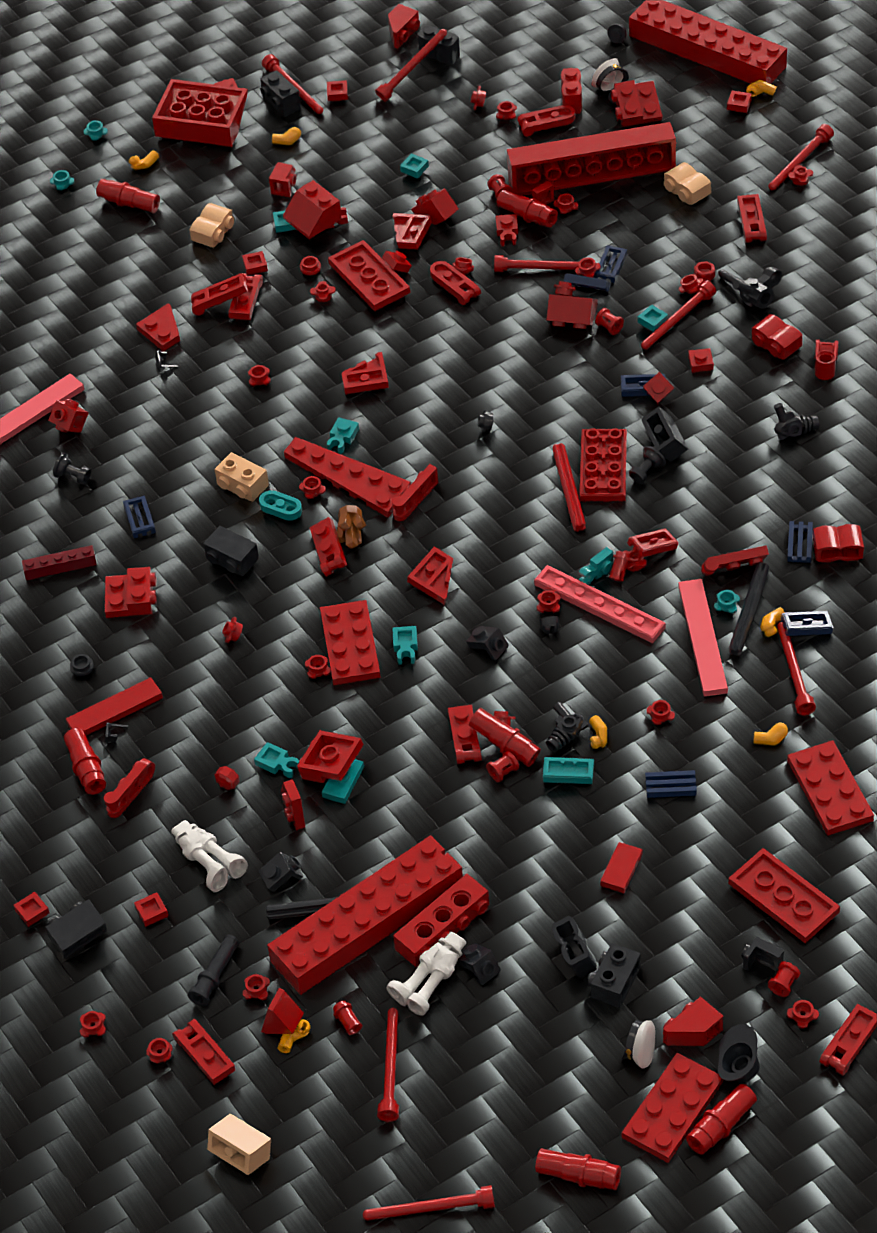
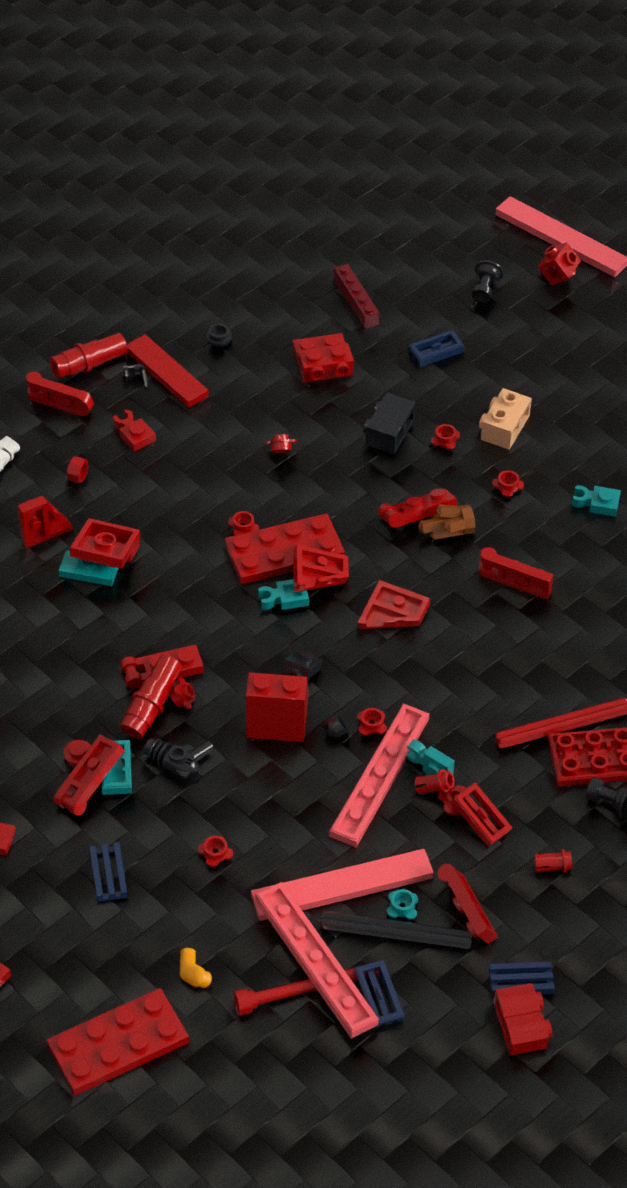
camera: 75 degrees right, 0 degrees up
teal plate [254,742,299,778] -> none
teal plate [259,490,302,520] -> none
red wing [284,437,411,518] -> none
red bush [486,751,519,782] -> none
light orange arm [589,715,607,749] -> none
light orange arm [760,607,785,637] -> none
none -> red plate [54,735,125,815]
none -> red plate [64,740,91,767]
none -> red plate [113,409,156,451]
none -> red slope [246,673,309,742]
none -> coral tile [255,882,379,1038]
none -> red wing [293,544,349,592]
none -> red plate [431,424,460,450]
none -> red pin [534,849,572,873]

